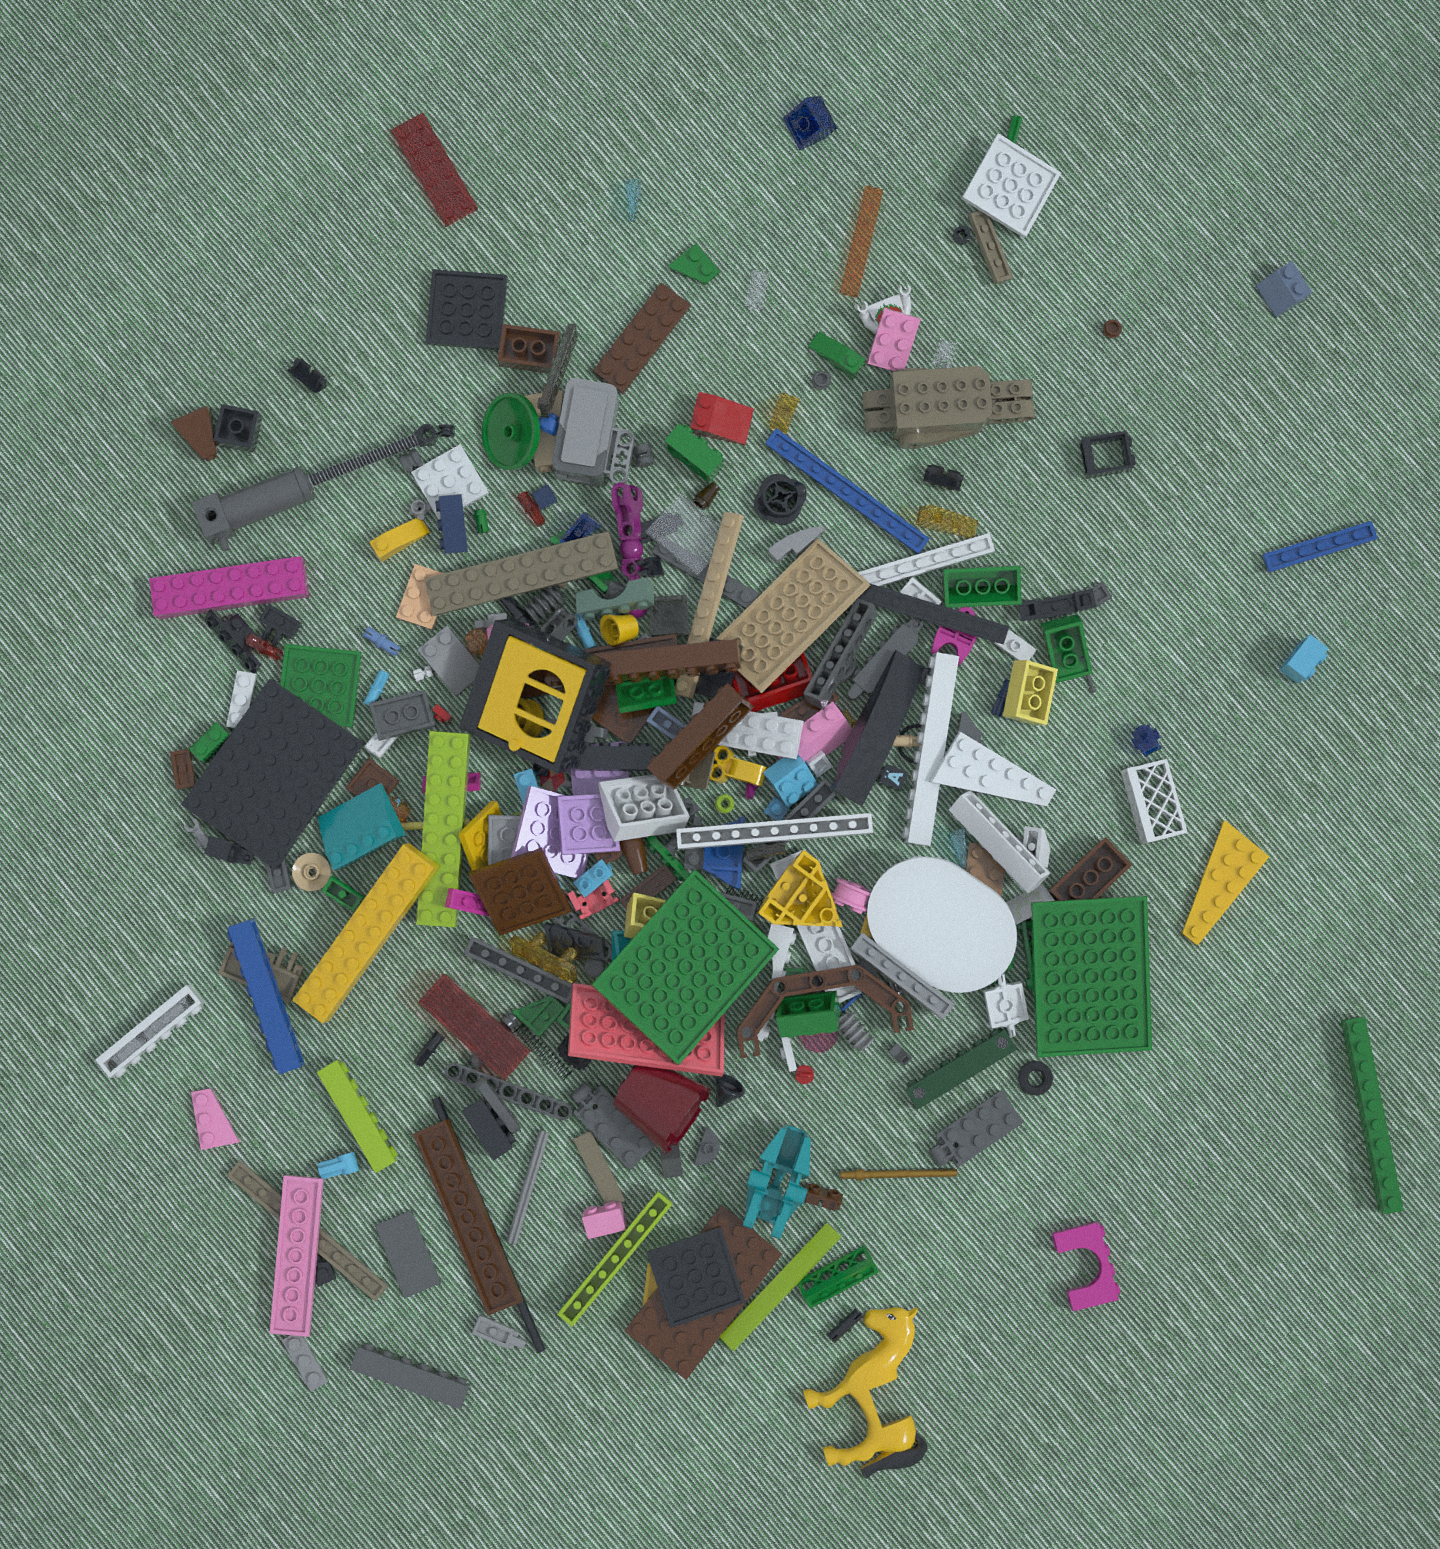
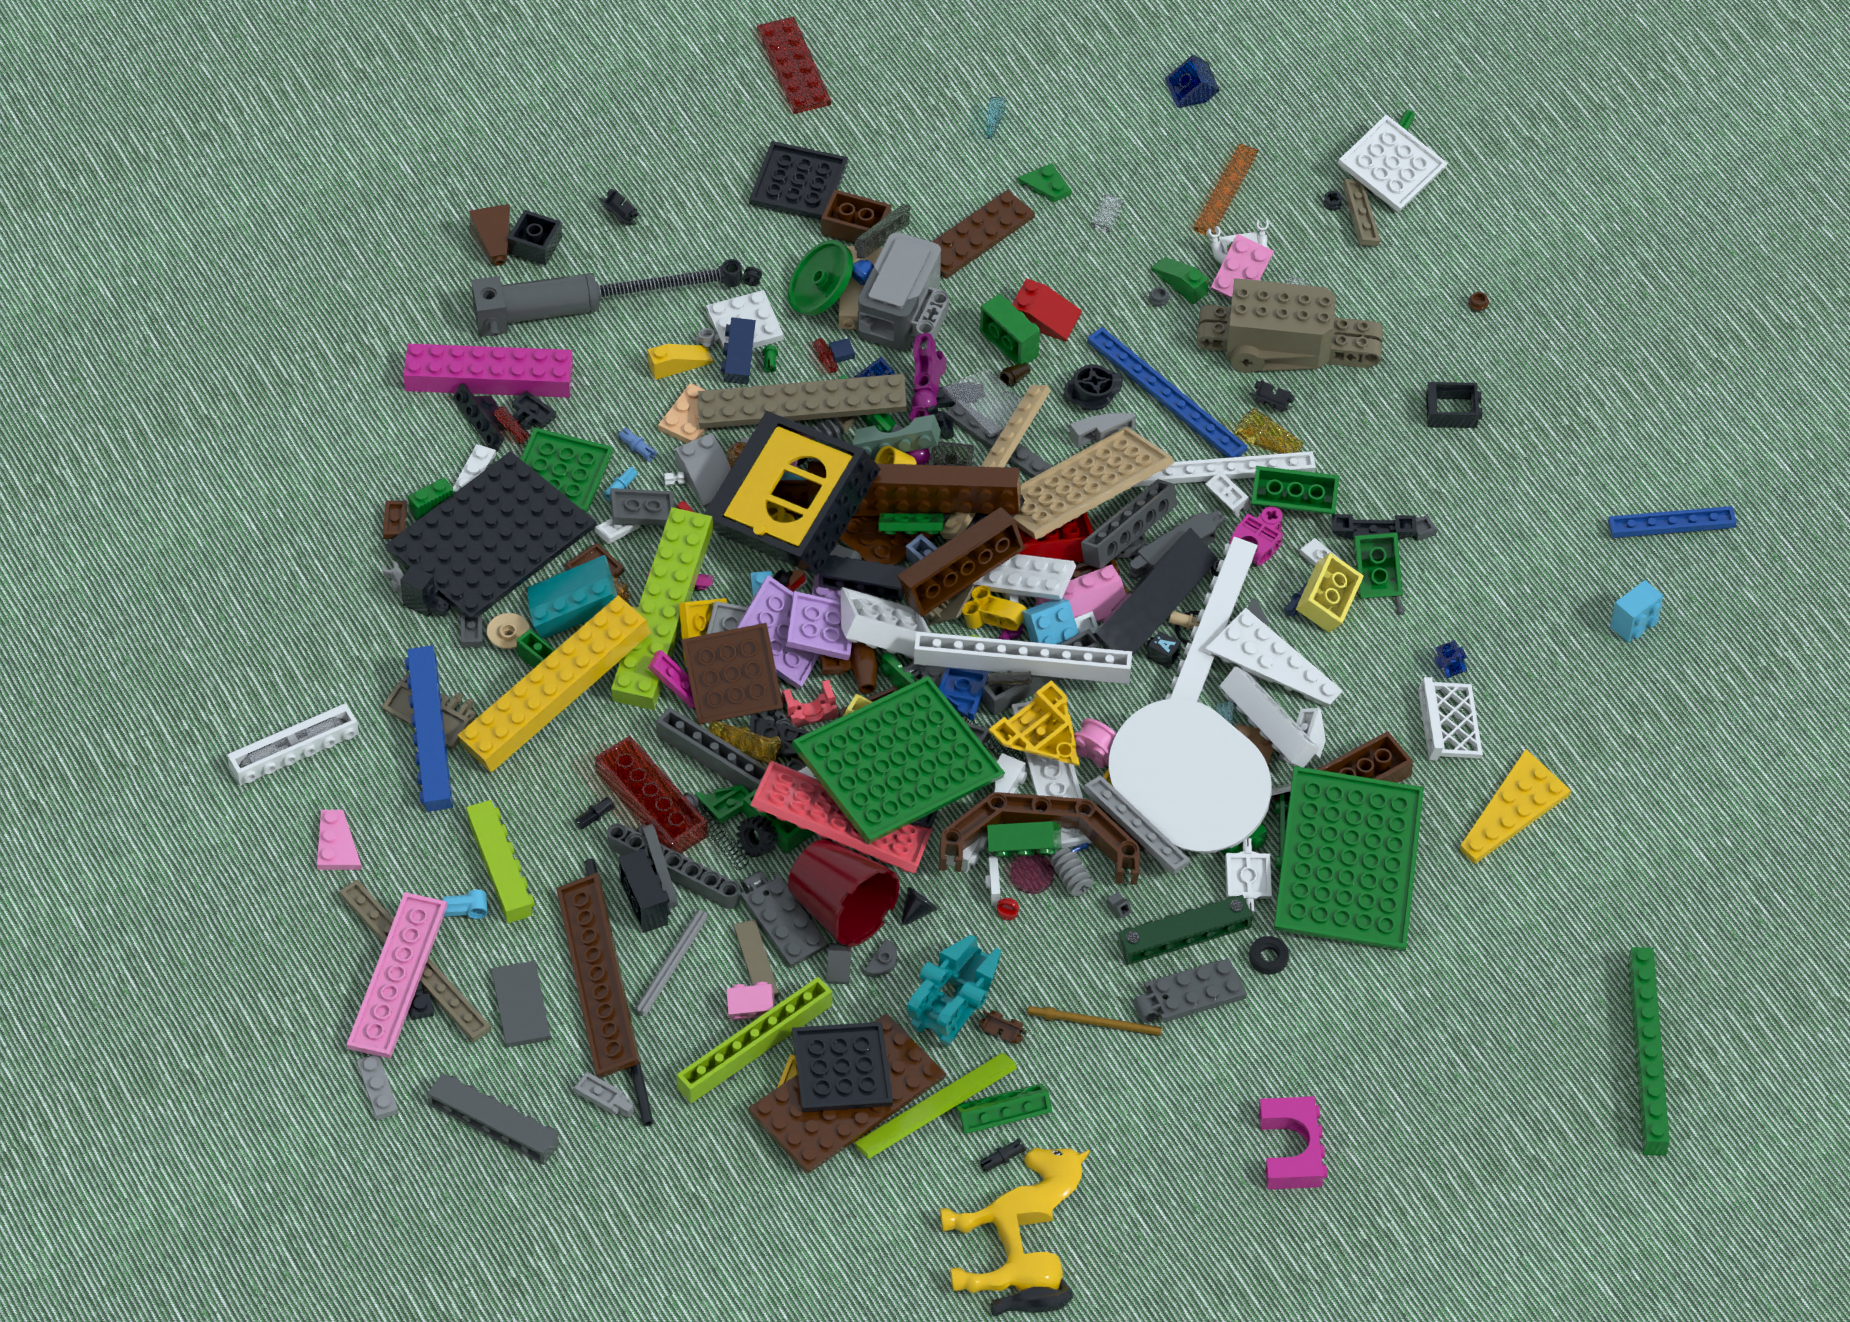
camera: 10 degrees right, 30 degrees down
dark grey wheel [398,448,424,474] -> none
medium azure hinge [573,859,614,898] -> none
dark grey wheel [633,444,655,468] -> none
clear yellow slope [769,392,800,434] -> none
black tile [858,583,1010,645] -> none
sand blue slope [1256,261,1312,318] -> none

